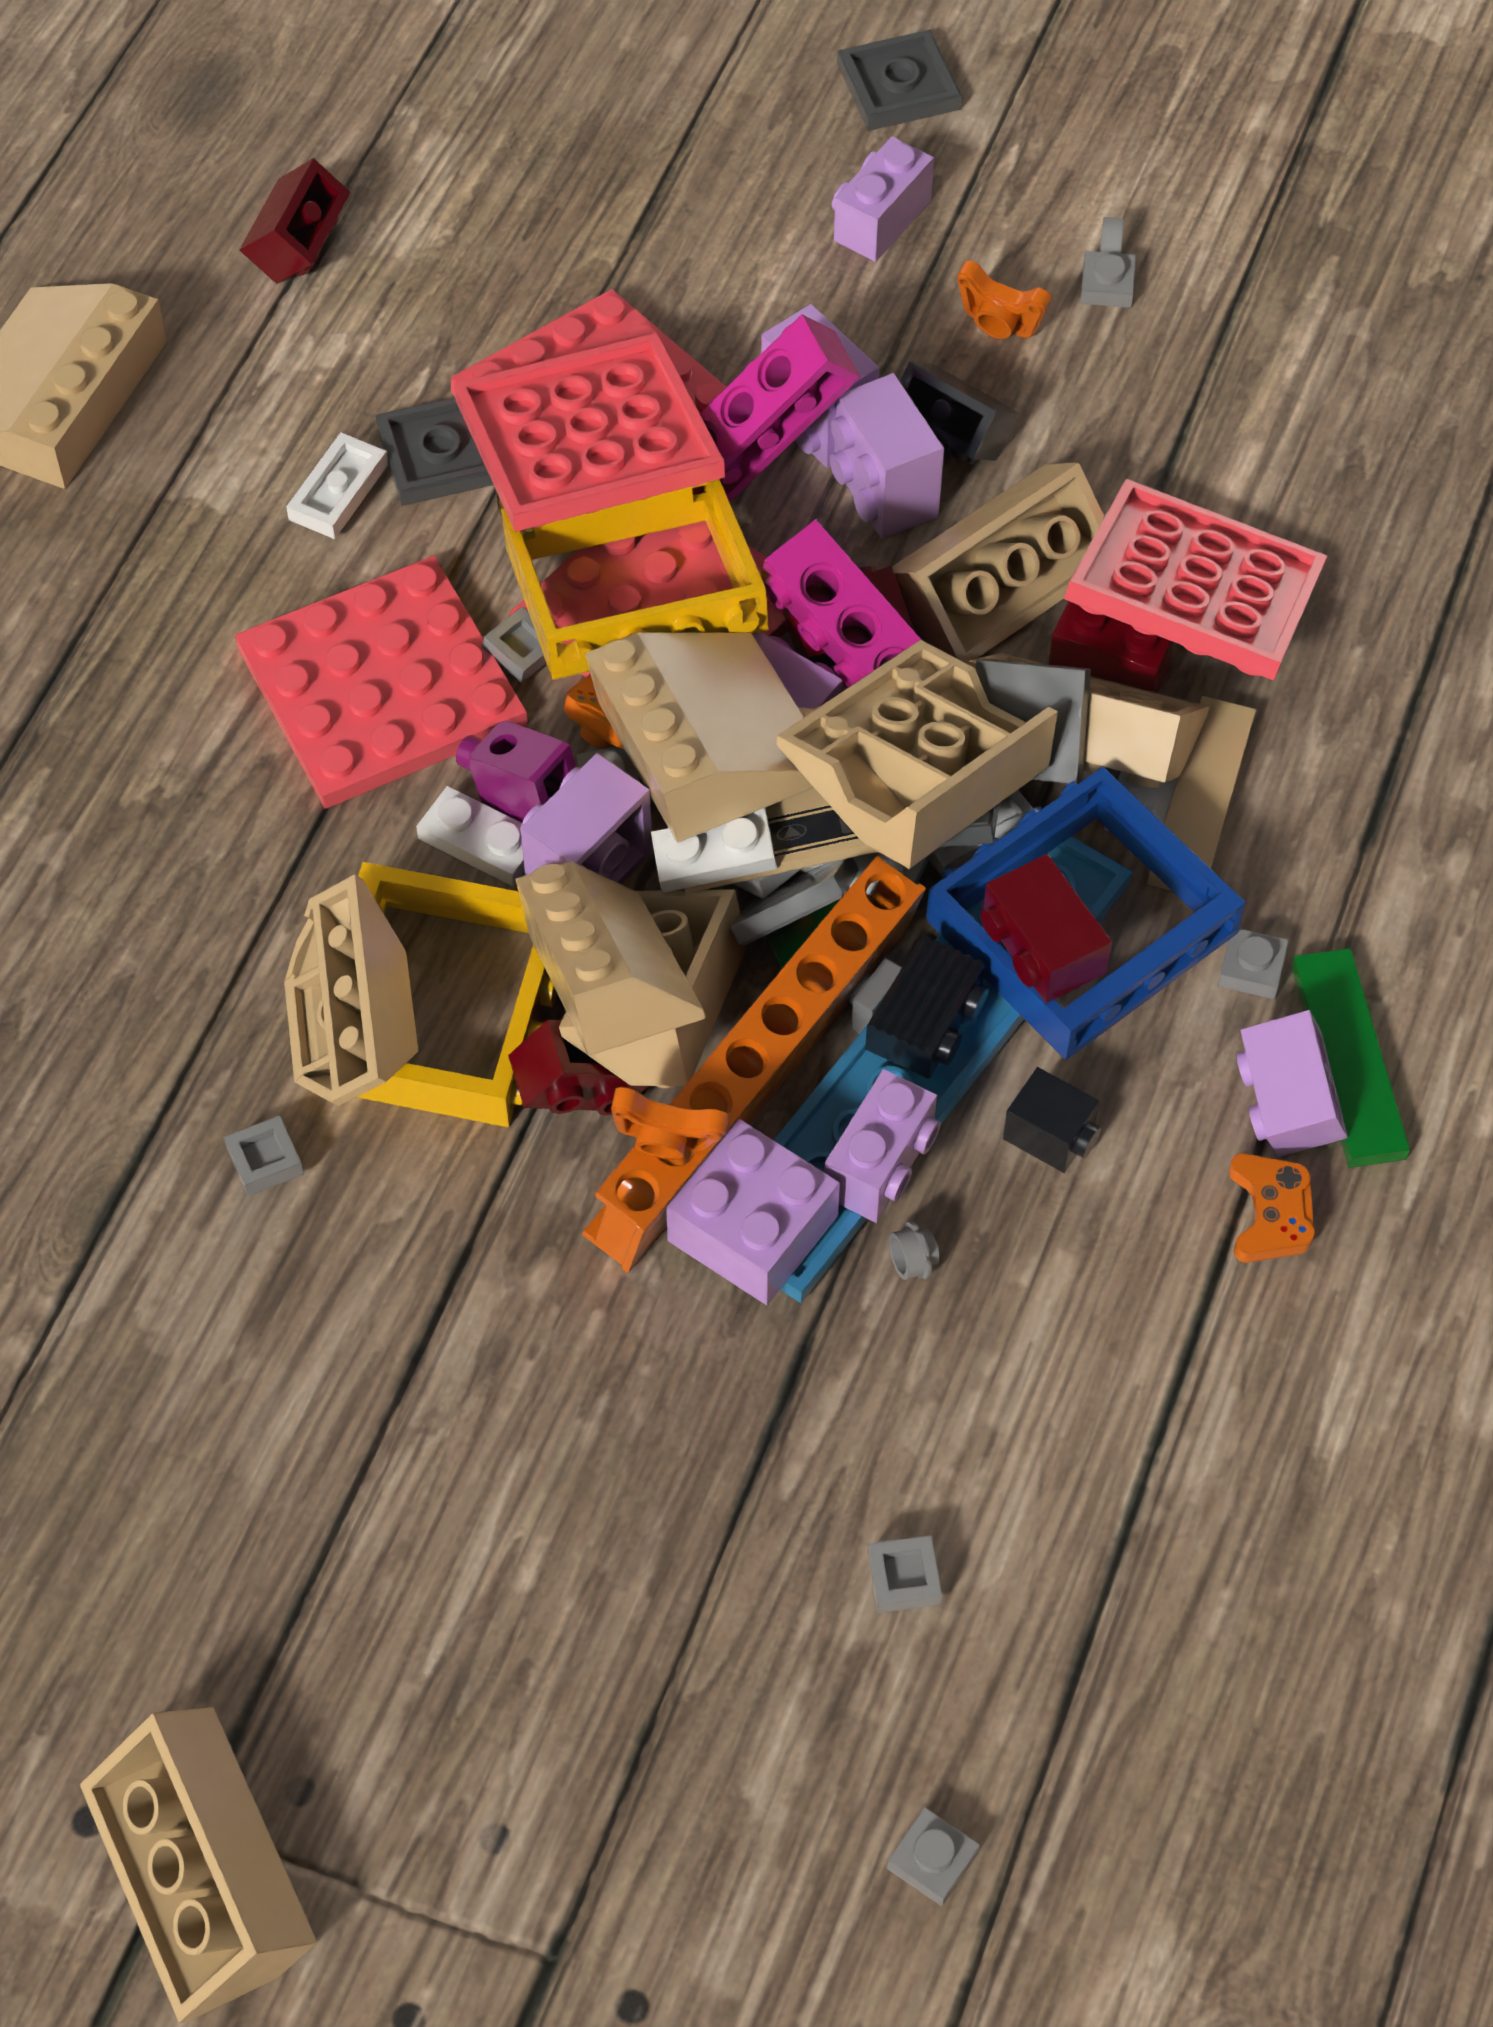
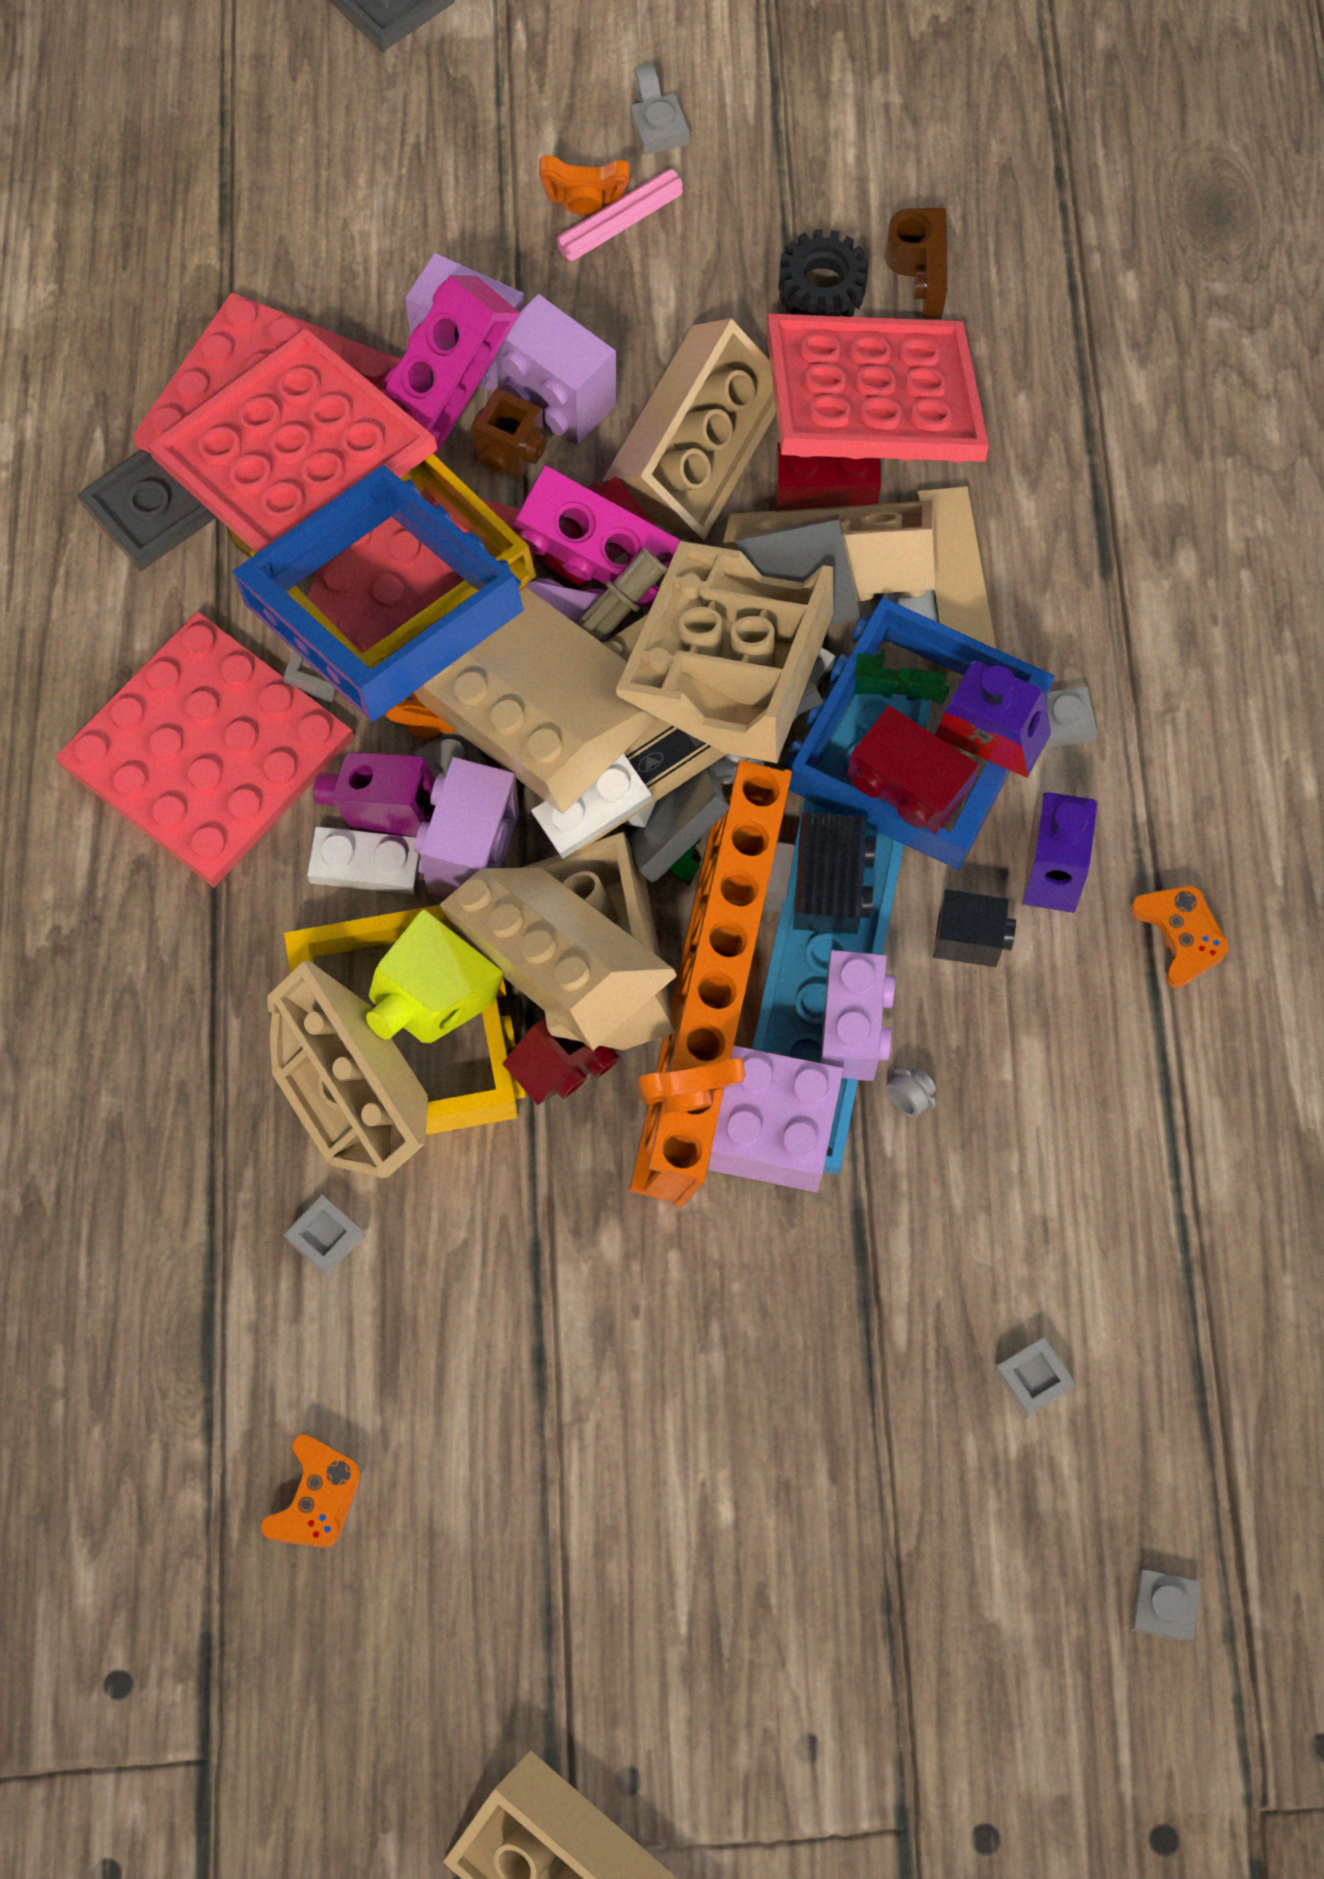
camera: 25 degrees left, 10 degrees up
white plate [286,432,389,539] -> none
lavender brick [832,136,934,262] -> none
black brick [900,362,1020,465] -> none
lavender brick [1236,1010,1348,1157] -> none
green tile [1291,948,1410,1168] -> none
none -> blue window [232,465,524,723]
none -> orange piece [261,1434,361,1548]
none -> neon yellow torso [366,909,504,1043]
none -> reddish brown brick [470,388,547,479]
none -> bright pink axle [557,169,683,261]
none -> dark tan axle [578,546,668,643]
none -> black tyre [778,229,868,317]
none -> dark green piece [854,649,950,704]
none -> reddish brown plate [884,208,947,320]
none -> dark purple torso [935,661,1051,778]
none -> dark purple torso [1022,792,1097,913]

